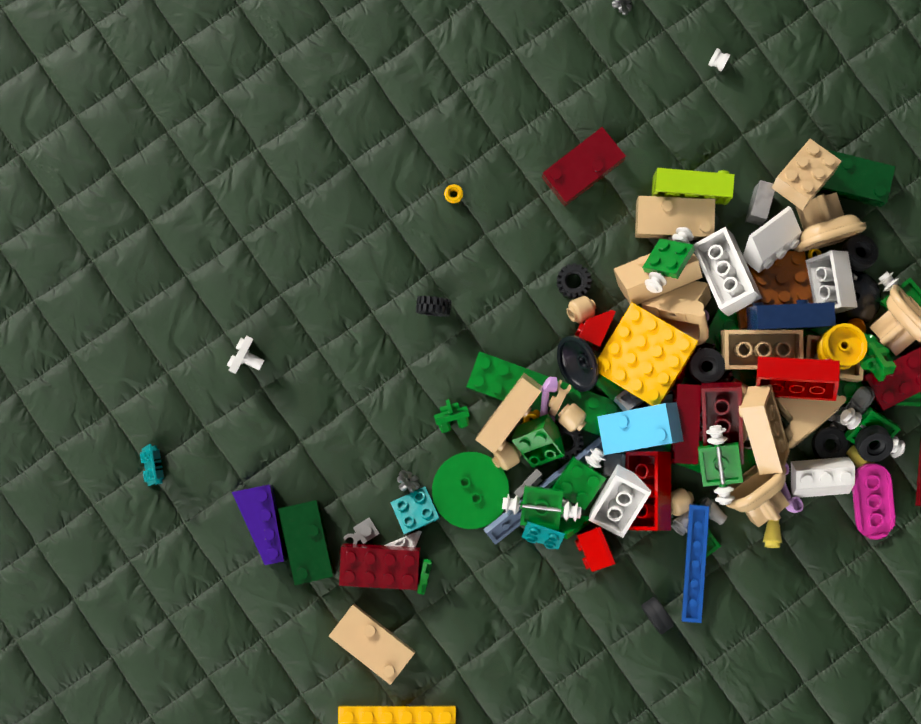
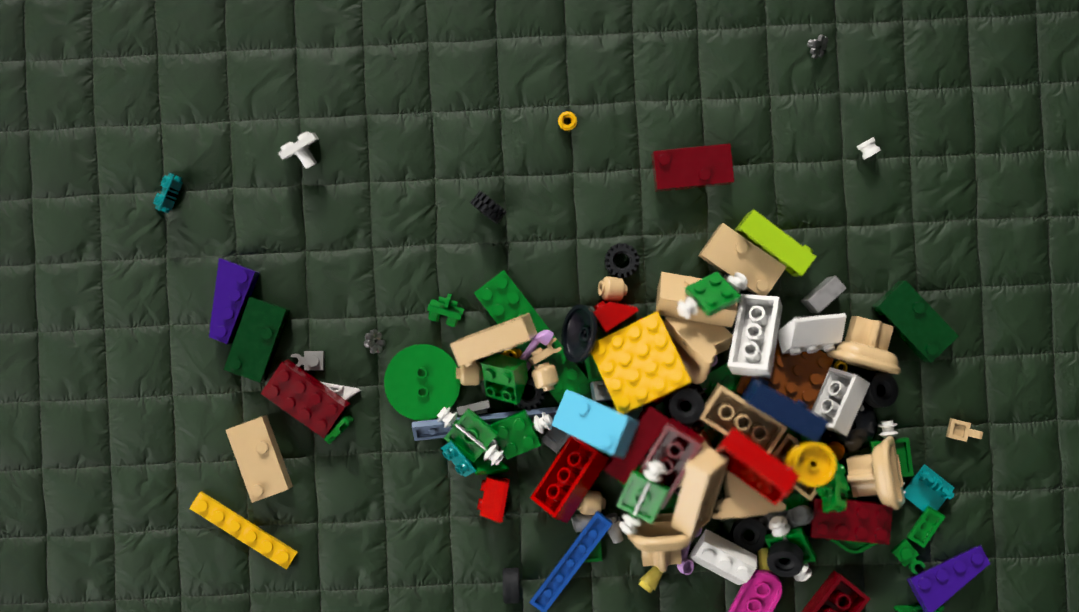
camera: 20 degrees right, 5 degrees up
teal hinge [390,487,440,535] -> none
white slope [589,465,651,538] -> none
tan brick [771,139,841,211] -> none

